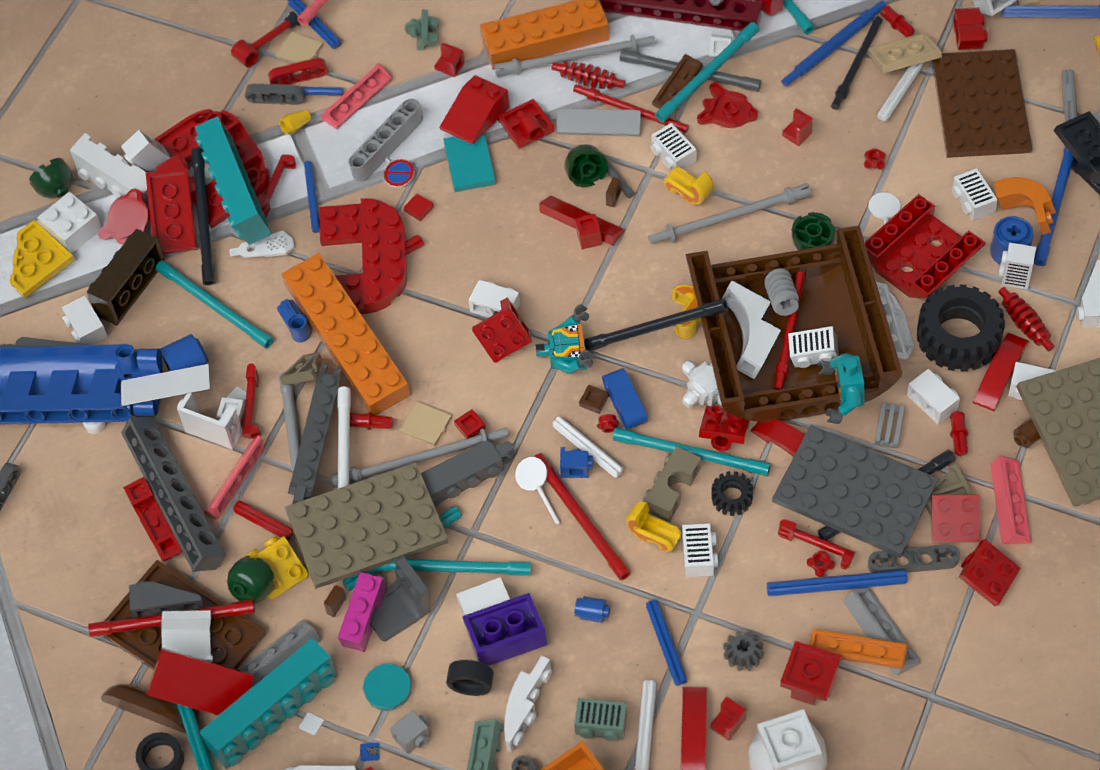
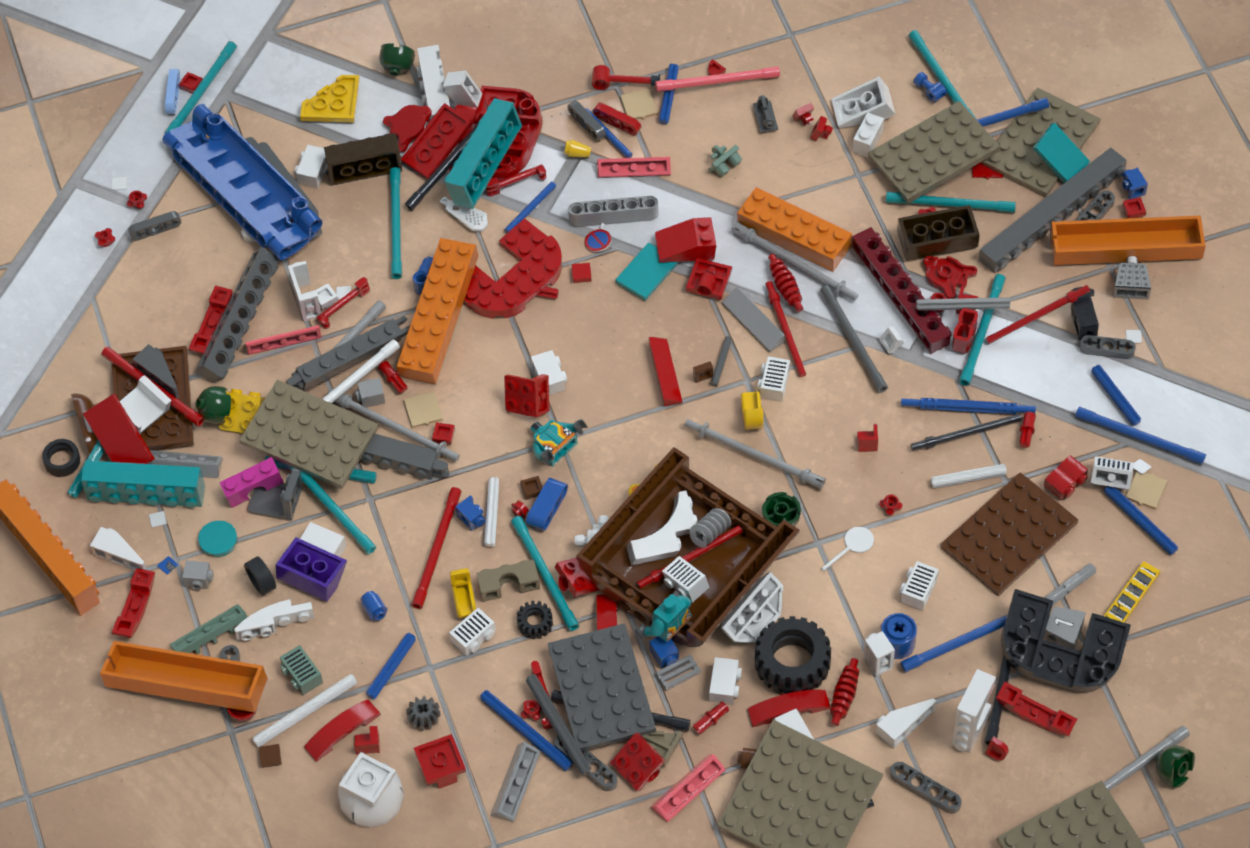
camera: 45 degrees right, 0 degrees up
white brick [37,192,102,254] -> none
white sticker [121,364,210,406] -> none
blue piece [160,334,209,371] -> none
red axle [233,501,294,541] -> none
dark tan wing [279,352,323,385] -> none
reddish brown tile [324,585,346,617] -> none
red panel [434,42,465,77] -> none
white piece [515,457,560,524] -> none
dark green cylinder [565,144,608,188] -> none
red panel [575,214,602,250] -> none
black piece [584,298,728,351] -> none
reddish brown tile [652,54,703,109] -> none
teal piece [655,22,760,123] -> none
red tile [697,82,758,128] -> none
orange tile [809,629,908,670] -> none
red slope [864,194,986,298] -> none
tan tile [868,33,942,73] -> none
red plate [959,539,1021,606] -> none
orange arch [994,177,1056,235] -> none
none -> light grey brick [355,378,385,408]
none -> dark grey axle [526,674,591,775]
none -> blue brick [649,637,679,669]

